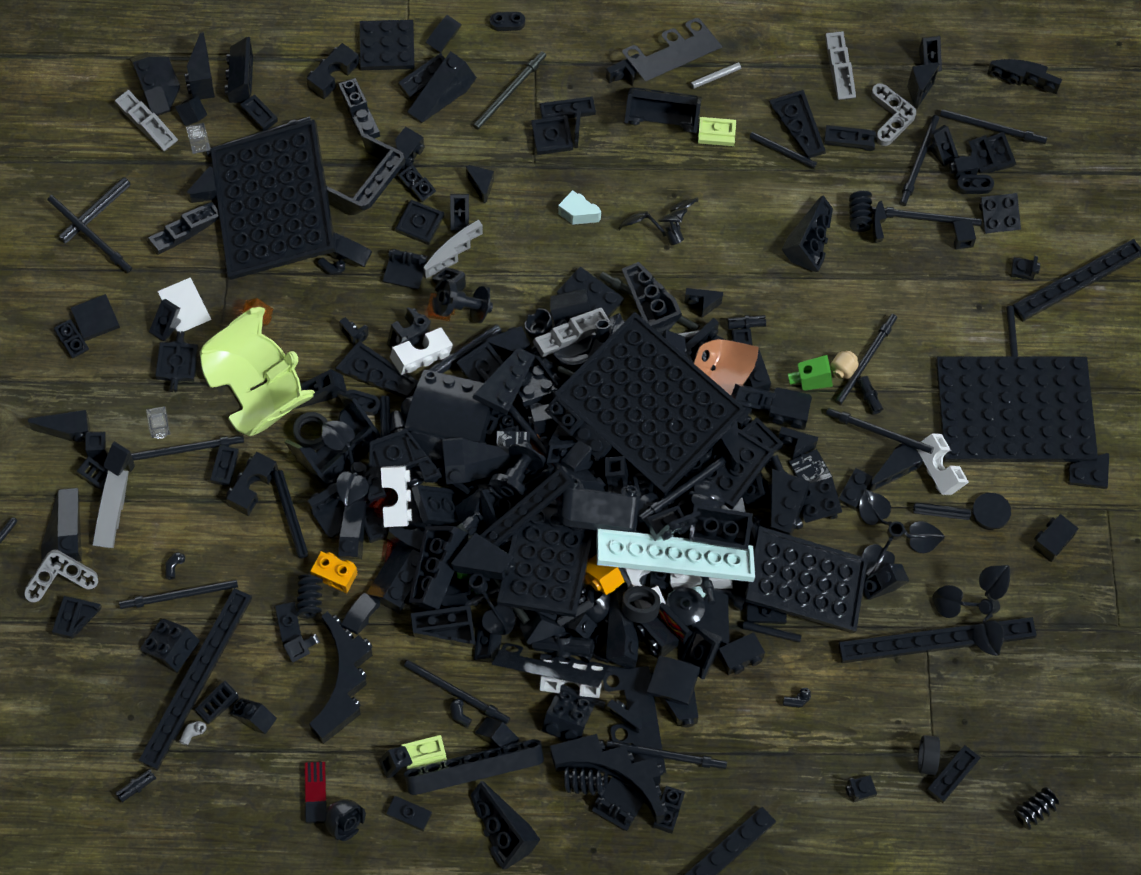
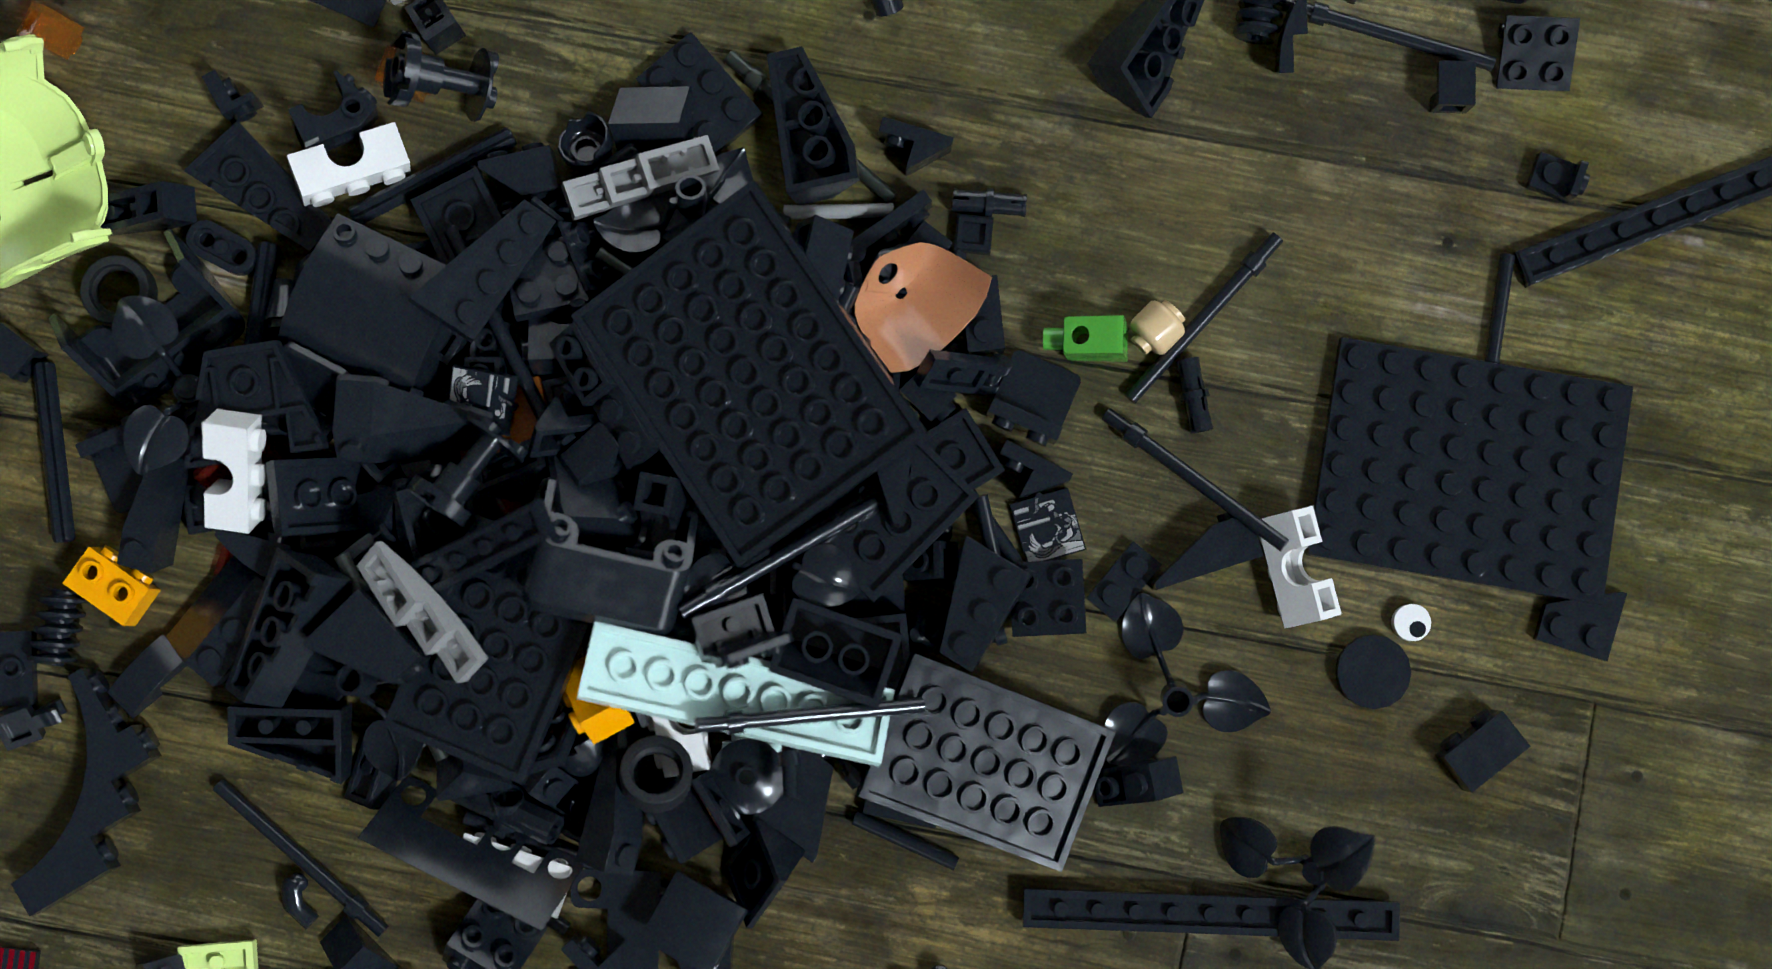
camera: 15 degrees right, 20 degrees up
black brick [717,632,765,675] -> none
black axle [913,502,971,520] -> none
none -> light grey slope [357,541,488,683]
none -> black bar [694,697,925,734]
none -> white tile [1391,604,1431,641]

